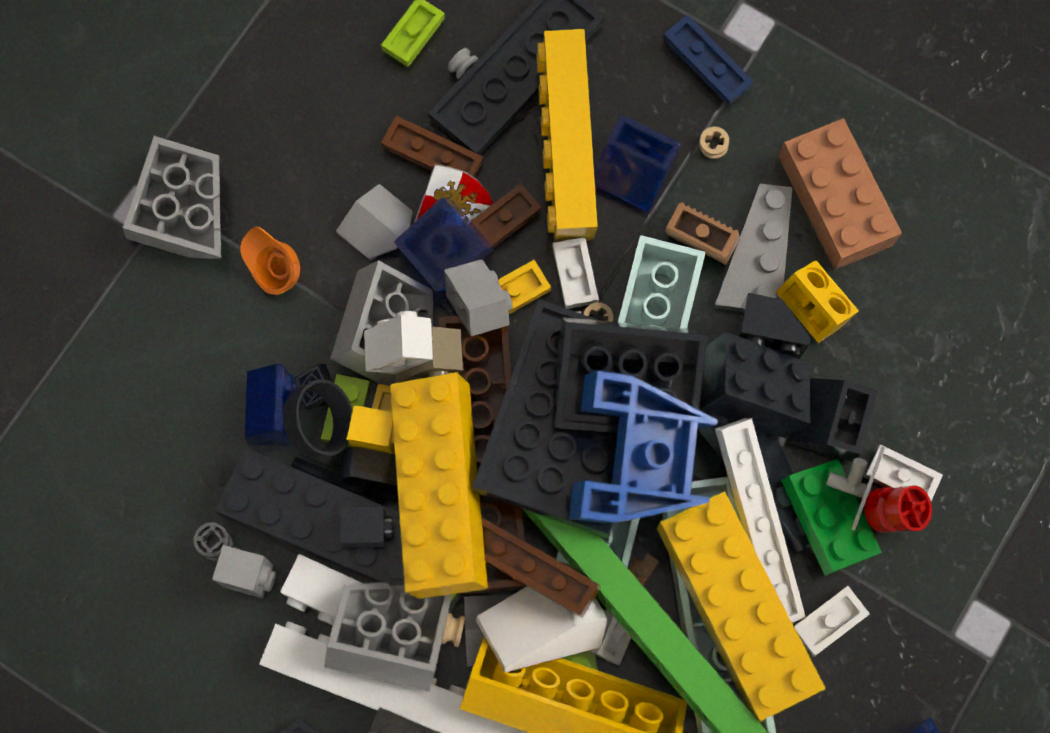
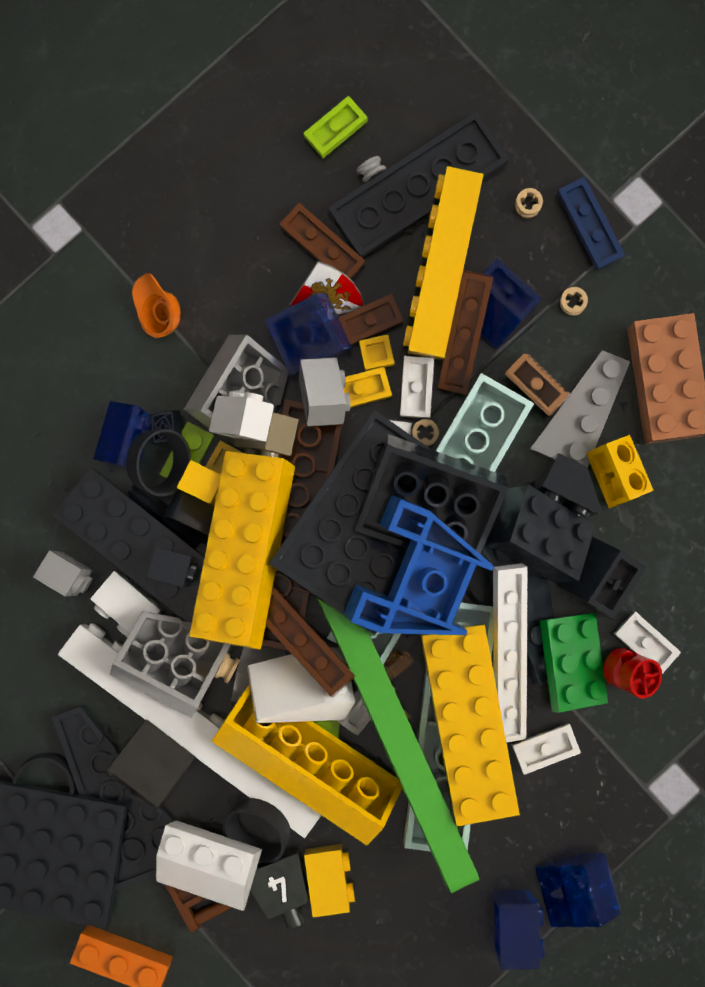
camera: 20 degrees right, 10 degrees up
light grey wedge [123,136,221,259] -> none
dark grey wheel [194,522,234,561] -> none
light grey slope [336,184,413,261] -> none
light grey shield [826,447,885,530] -> none
none -> yellow plate [359,335,395,372]
none -> reddish brown plate [438,270,494,395]
none -> tan bush [515,188,543,218]

